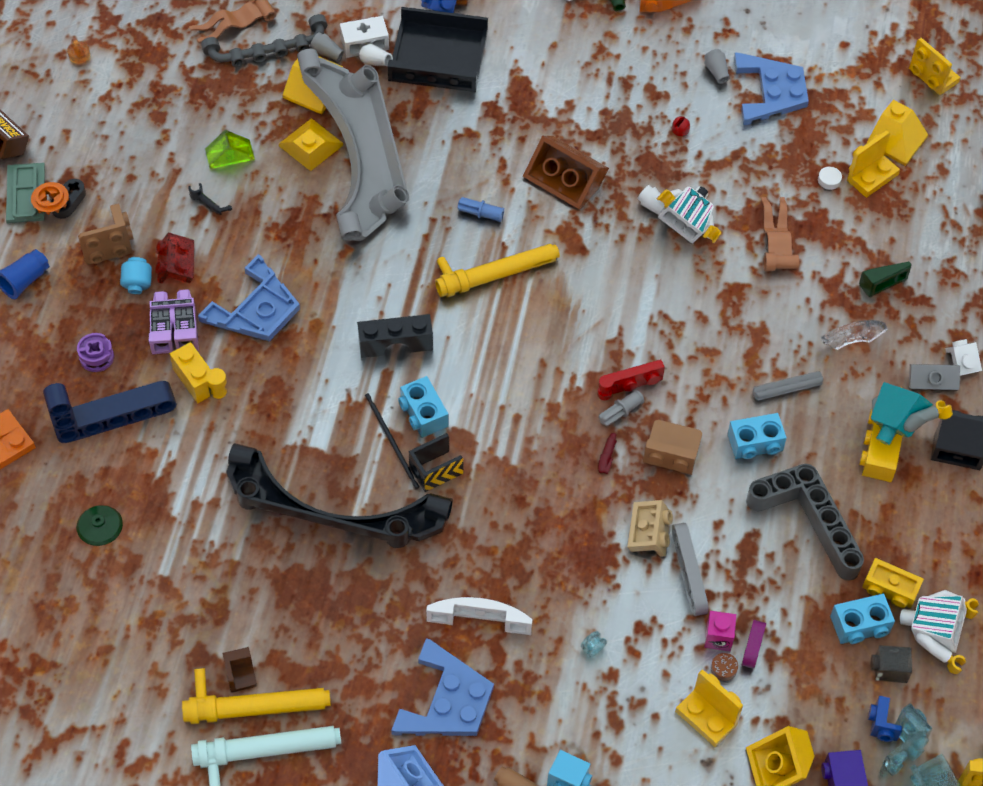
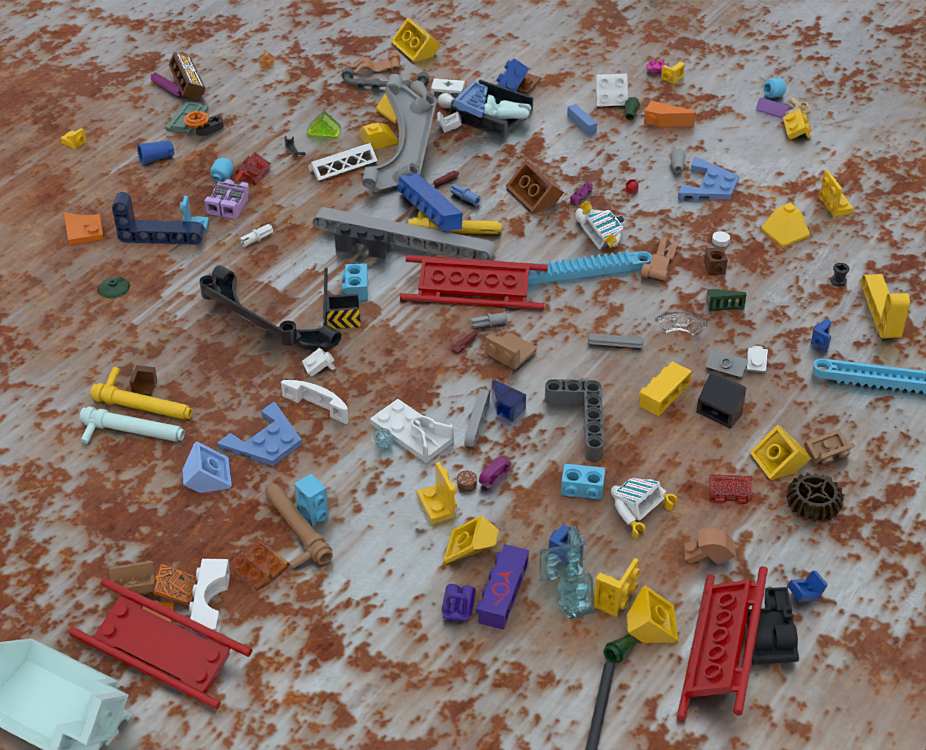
camera: 25 degrees right, 15 degrees down
medium lavender wheel [77,333,114,372] -> none
medium nougat bracket [78,203,134,264] -> none
yellow hinge [169,342,227,404] -> none
medium blue wing [198,254,300,342] -> none
red plate [597,359,665,401] -> none
tan bracket [627,500,673,557] -> none
dark pink brick [704,611,737,652] -> none
medium azure brick [727,413,787,459] -> none
yellow bracket [847,130,900,198] -> none
yellow bracket [862,558,924,609] -> none
clear smoke brick [870,645,912,683] -> none
teal torso [871,382,953,445] -> none
none -> medium azure bracket [180,196,209,233]
none -> white axle [239,224,273,248]
none -> white bracket [302,348,335,377]
none -> white fence [308,143,377,181]
none -> light grey beam [313,207,496,260]
none -> white plate [370,399,454,463]
none -> blue brick [397,173,463,232]
none -> red piece [400,255,548,310]
none -> dark red piece [433,170,459,186]
none -> white bracket [436,112,462,133]
none -> medium blue wing [453,81,488,118]
none -> light aqua piece [484,95,531,120]
none -> clear blue slope [491,379,526,422]
none -> medium azure gear [528,251,652,285]
none -> medium blue piece [567,104,597,134]
none -> magenta axle [570,182,593,205]
none -> reddish brown brick [704,247,728,275]

